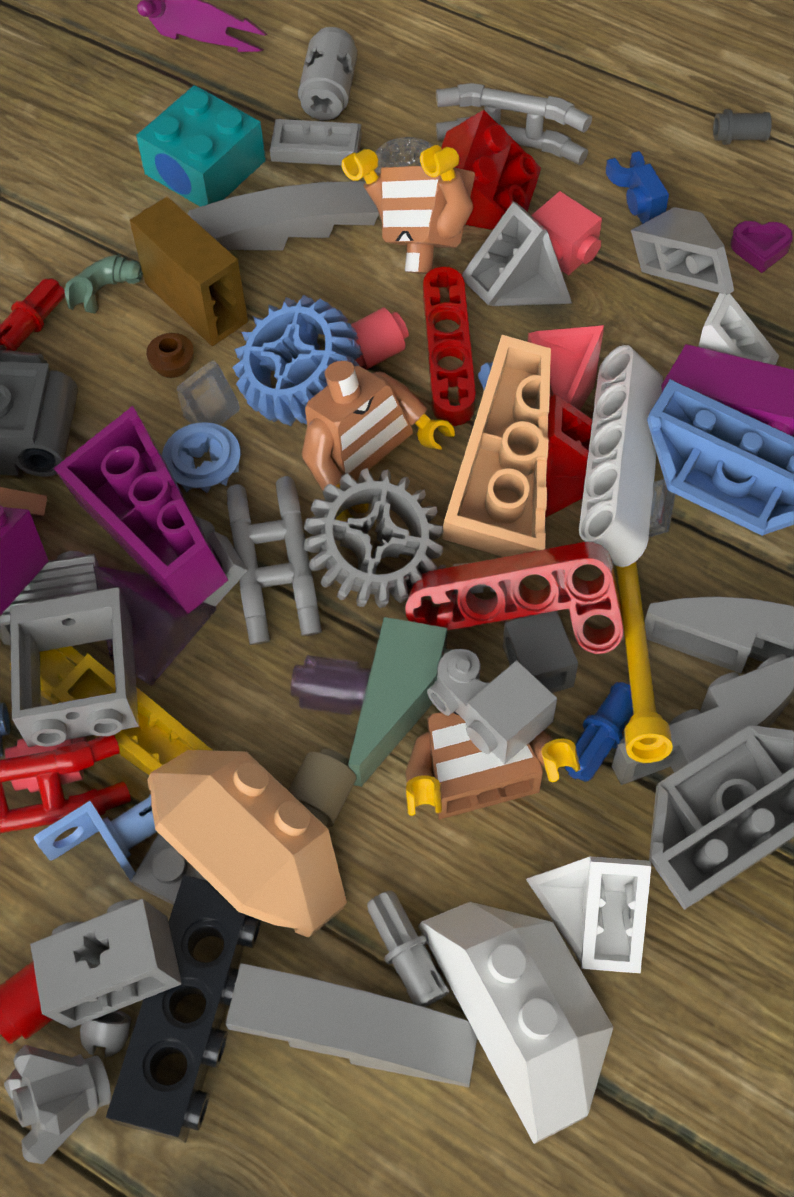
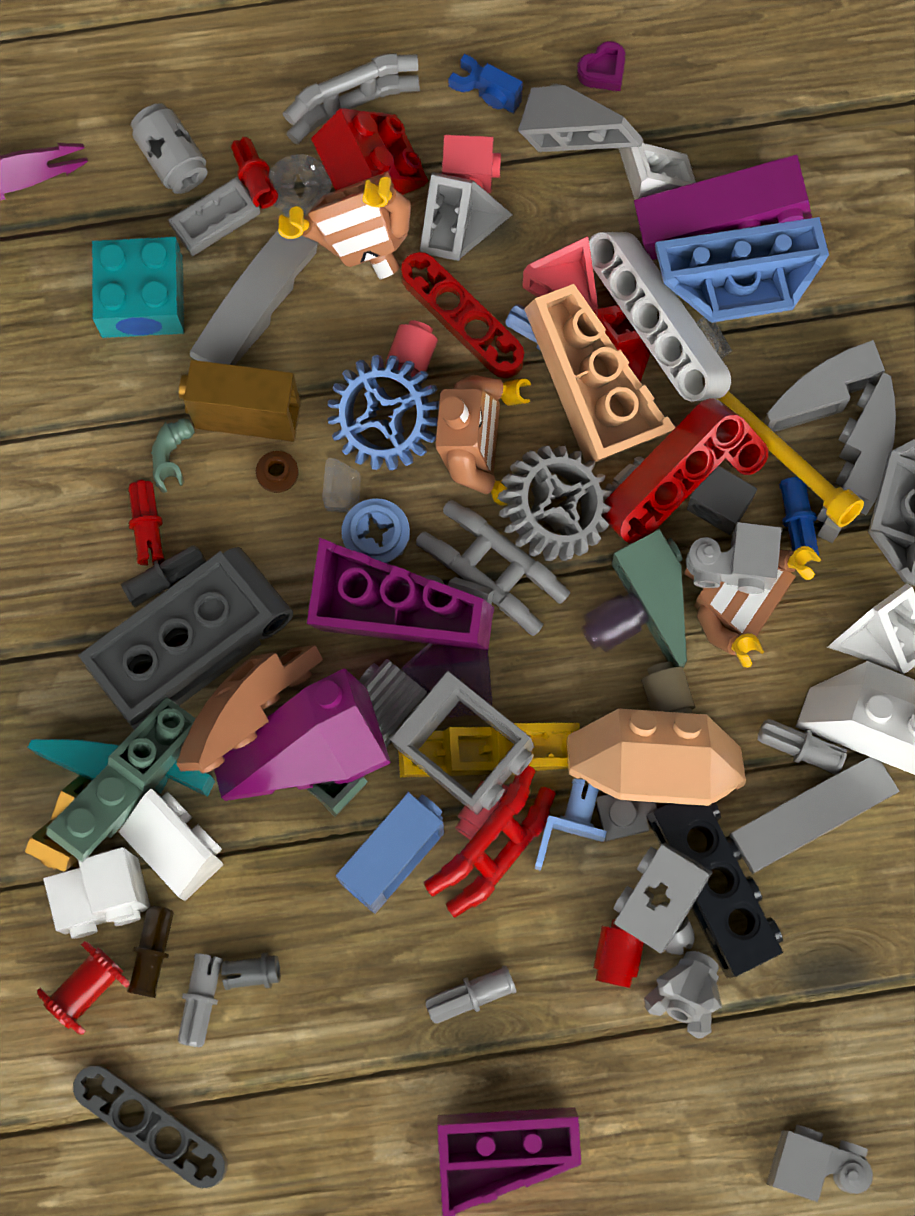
camera: 40 degrees left, 15 degrees up
none -> red axle [231,137,278,209]

